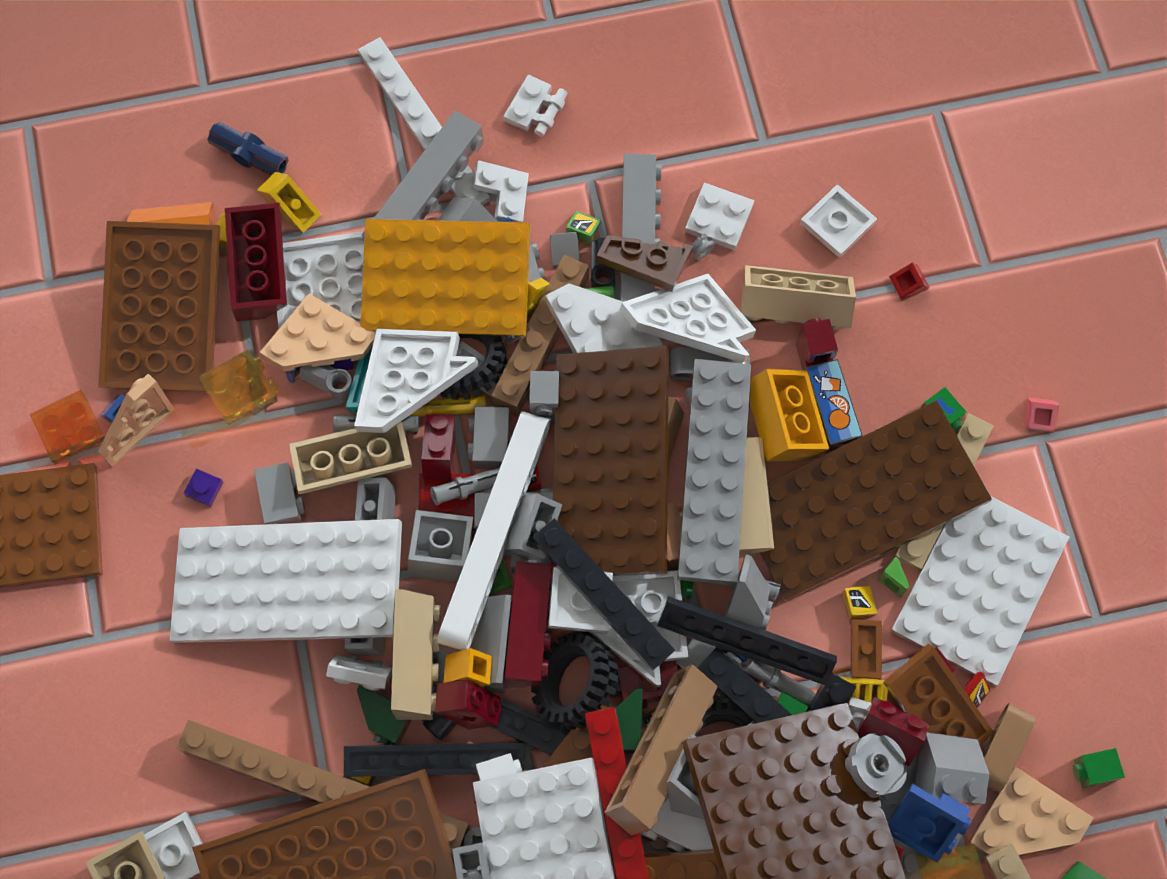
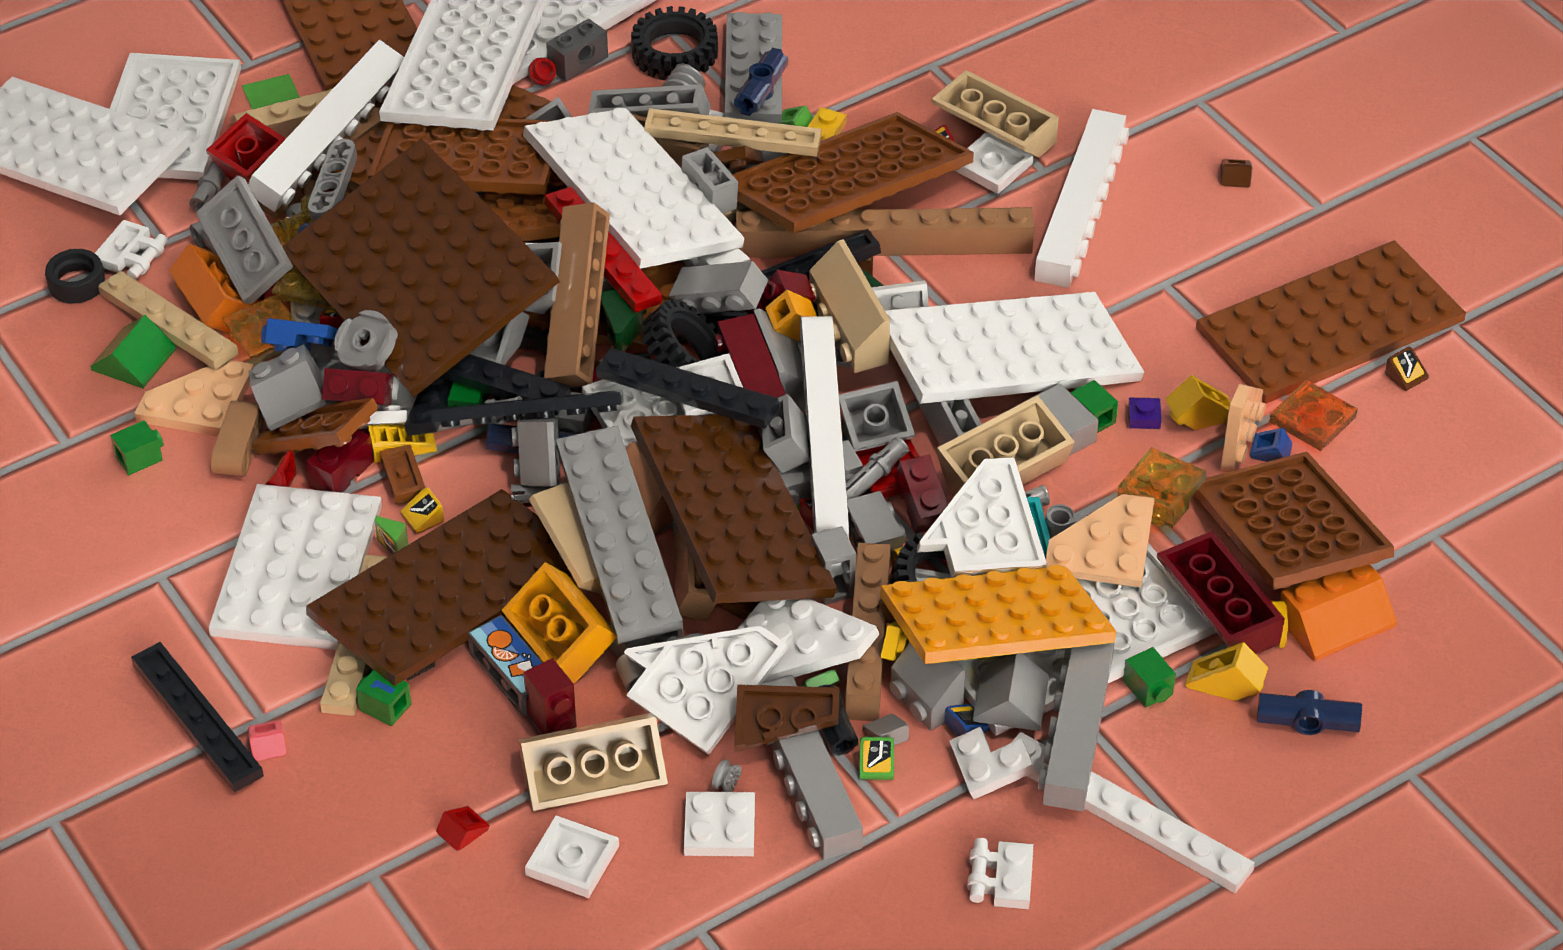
camera: 160 degrees right, 25 degrees down
none -> black plate [131,642,264,792]
none -> light grey brick [669,261,768,314]
none -> white brick [1034,109,1129,288]
none -> green brick [1071,380,1118,433]
none -> green brick [1123,647,1176,708]
none -> yellow slope [1165,374,1231,430]

